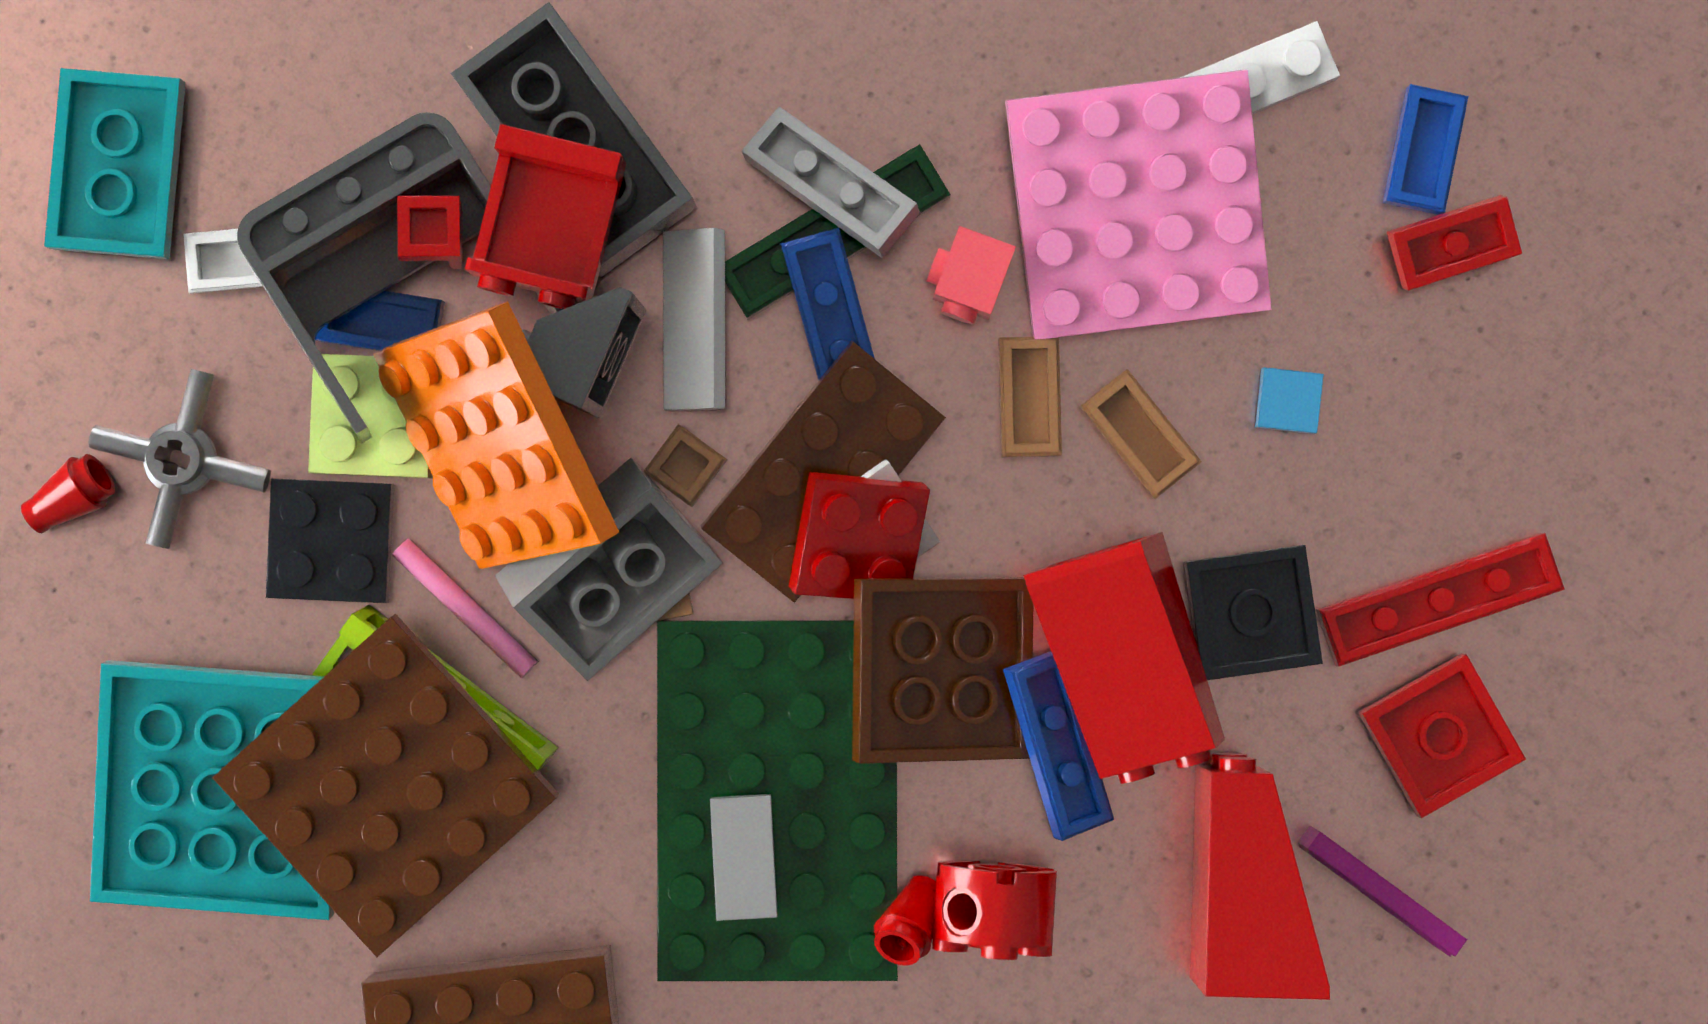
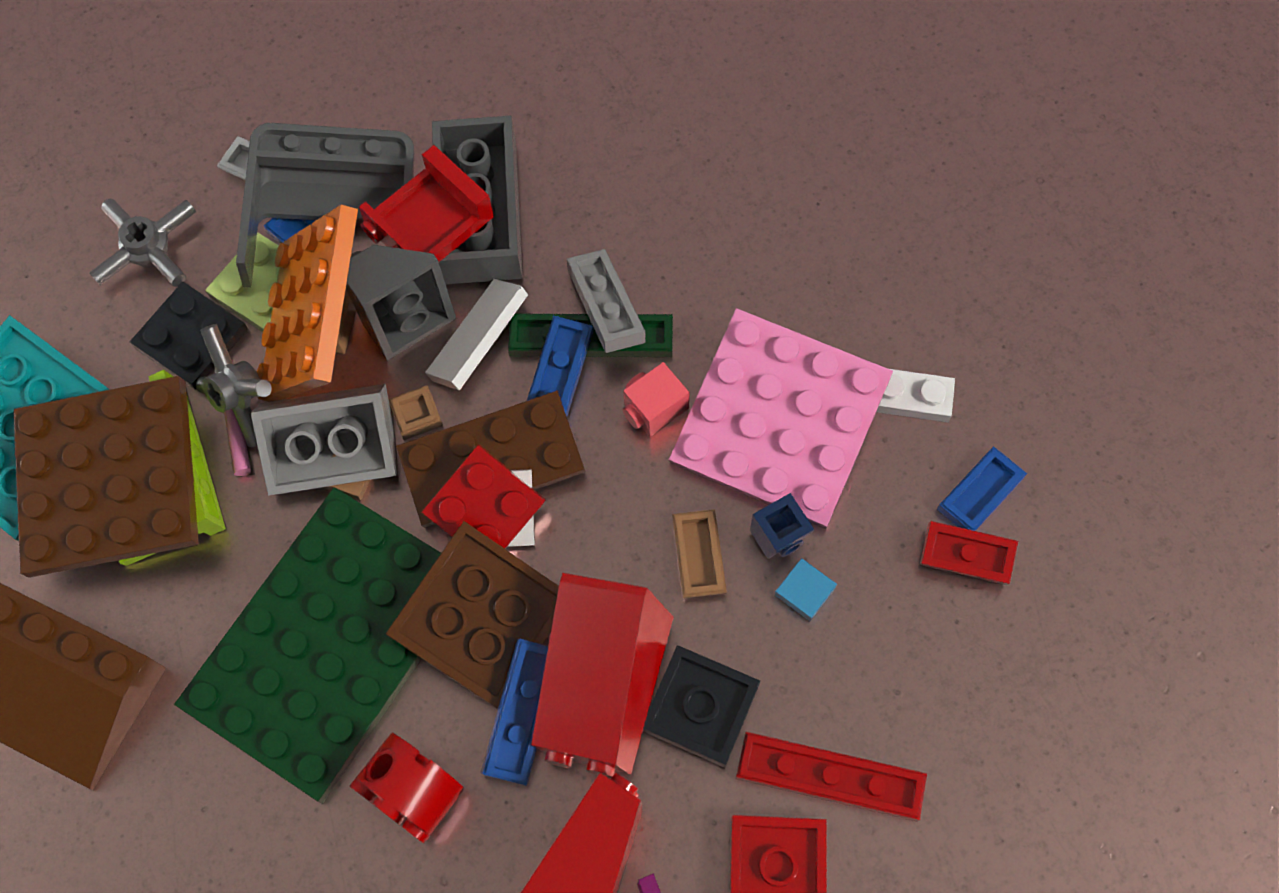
camera: 35 degrees right, 20 degrees down
red cone [21,454,115,534] -> none
teal plate [44,68,186,260] -> none
red panel [397,196,463,269] -> none
light grey tile [710,794,778,921] -> none
red cone [874,875,936,966] -> none
medium nougat tile [998,337,1062,458] -> none
none -> flat silver bar [196,324,272,447]
none -> dark blue brick [750,493,814,559]

